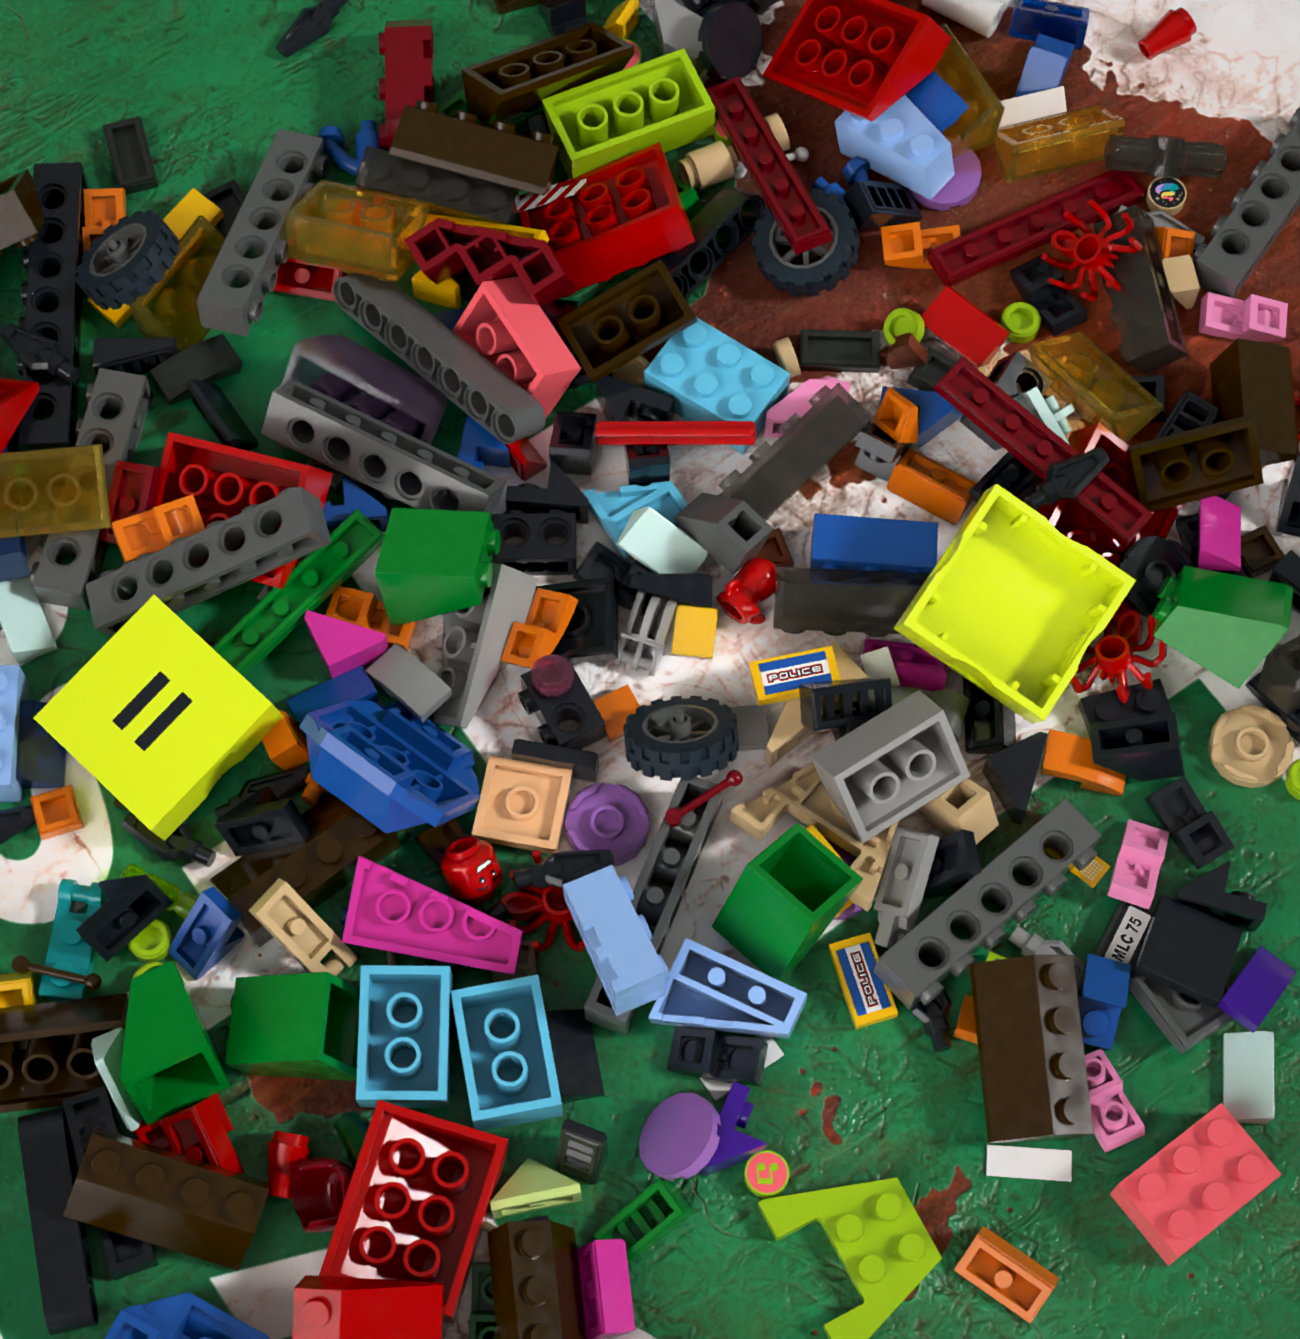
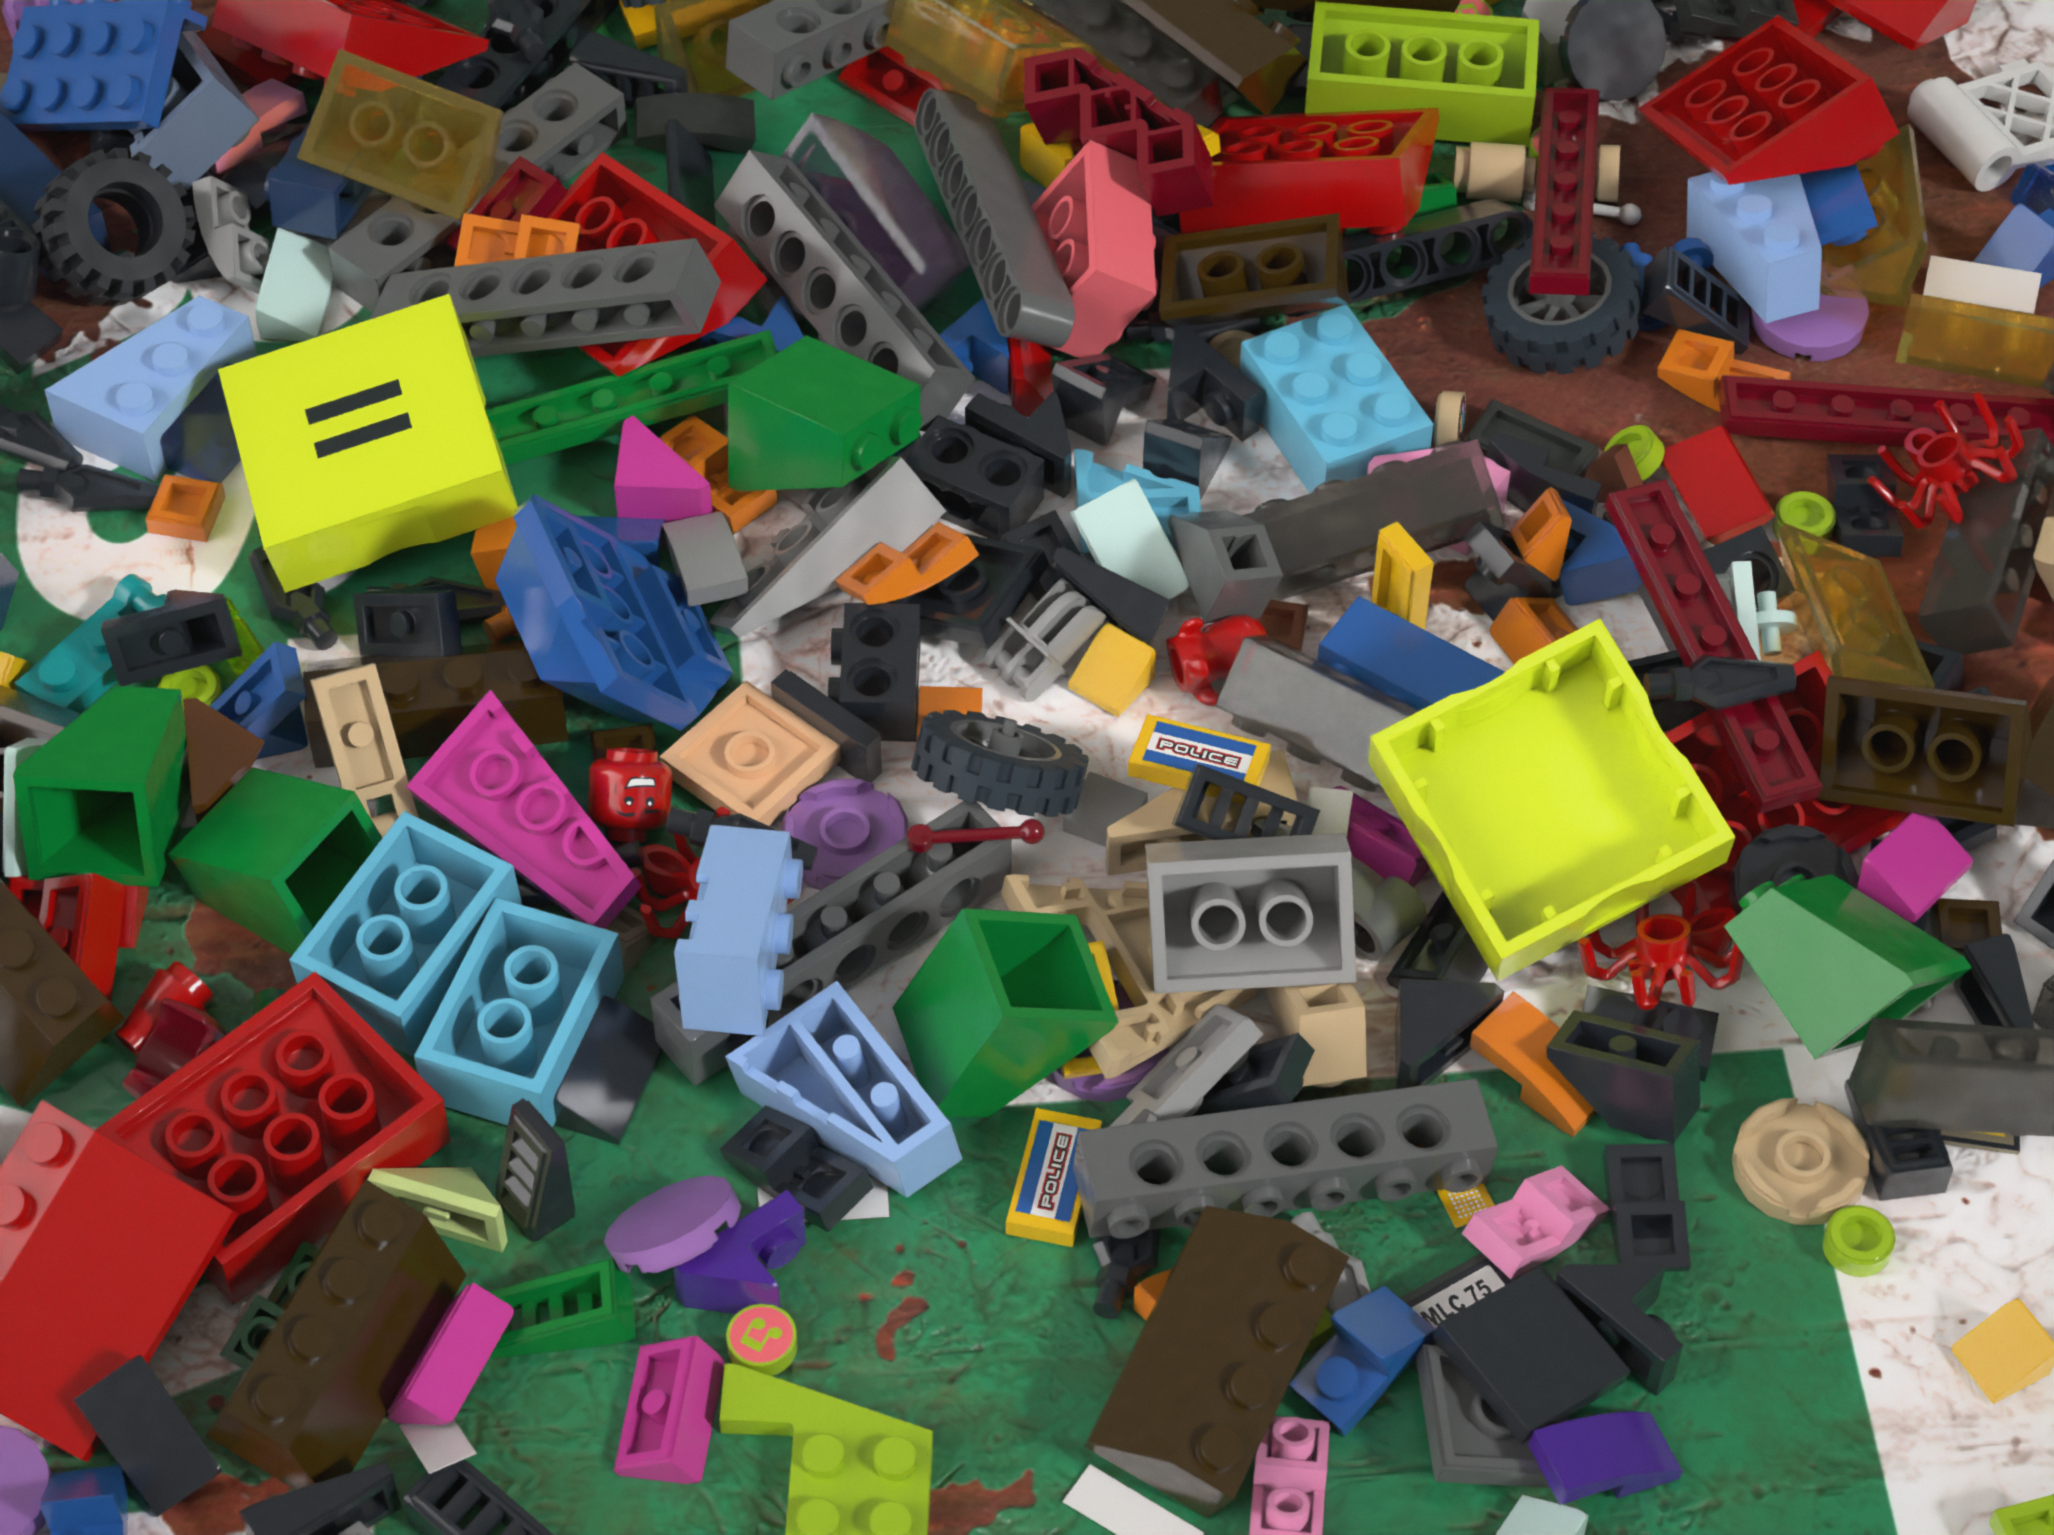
camera: 30 degrees right, 15 degrees down
dark brown hinge [12,955,102,991] -> none
sticker [516,179,587,213] -> none
clear pink plate [531,654,574,696] -> none
red axle [595,421,756,446] -> none
none -> reddish brown slope [183,698,265,824]
none -> dark pink slope [614,1335,724,1484]
none -> yellow tile [1371,521,1434,630]
none -> black slope [1487,431,1601,516]

